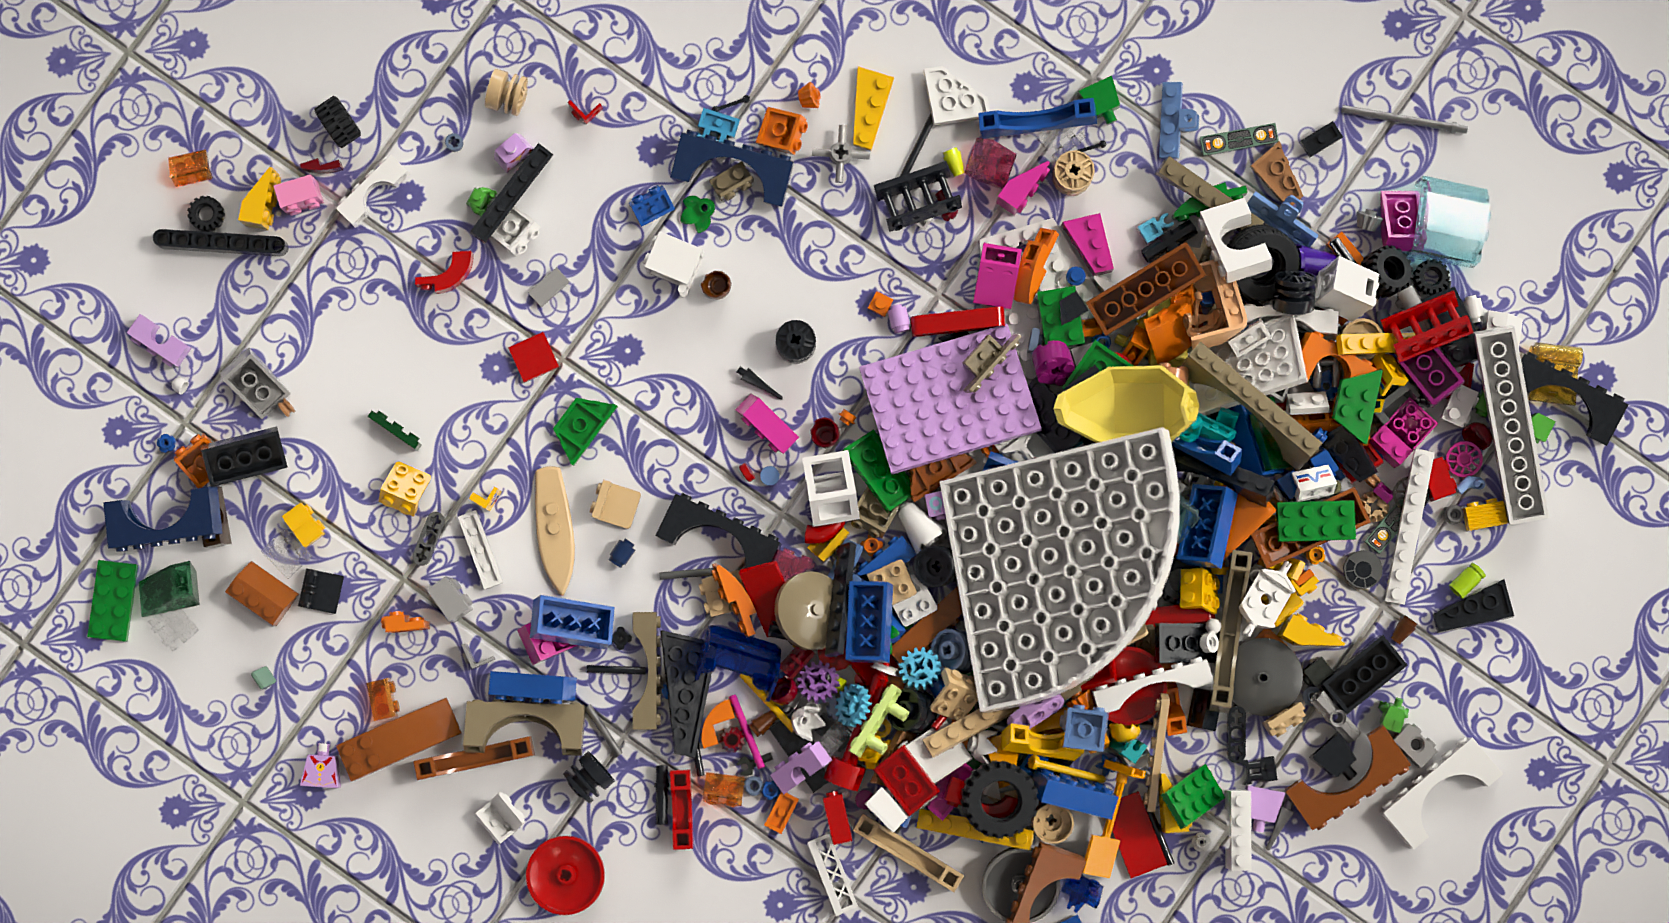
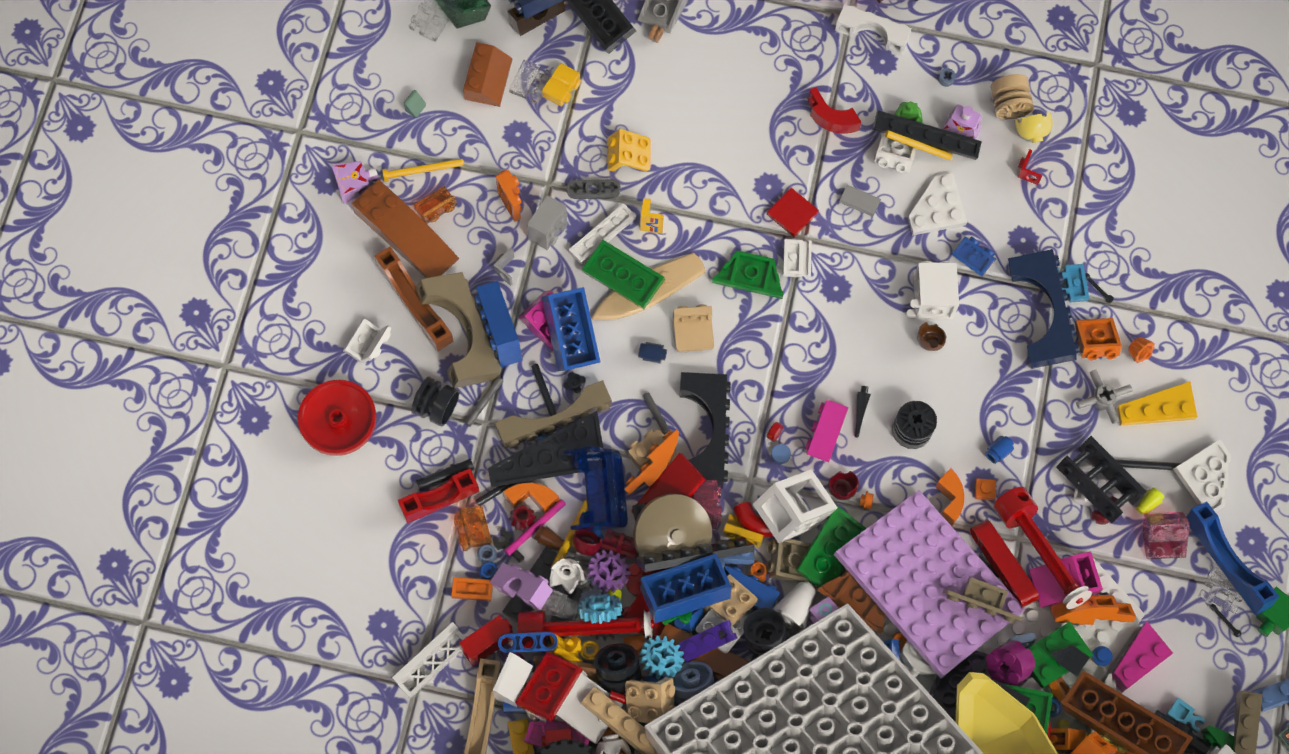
camera: 65 degrees right, 15 degrees down
black hinge [298,568,344,614] -> none
dark green plate [367,410,422,451] -> none
green plate [680,195,715,233] -> none
dark tan bracket [709,161,754,201] -> none
yellowish green plate [849,684,909,757] -> none
lavender brick [887,304,910,333] -> none
dark pink slope [996,161,1051,216] -> none
tan wheel [1052,150,1095,196] -> none
none -> yellow bar [382,159,464,182]
none -> blue beam [498,632,558,653]
none -> green plate [582,240,665,310]
none -> dark purple plate [678,620,738,662]
none -> white plate [783,239,812,278]
none -> yellow bar [885,130,952,161]
none -> white plate [908,173,967,236]
none -> orange brick [935,468,964,526]
none -> blue brick [985,436,1014,464]
none -> red piece [994,486,1092,609]
none -> light yellow cylinder [1015,113,1053,143]

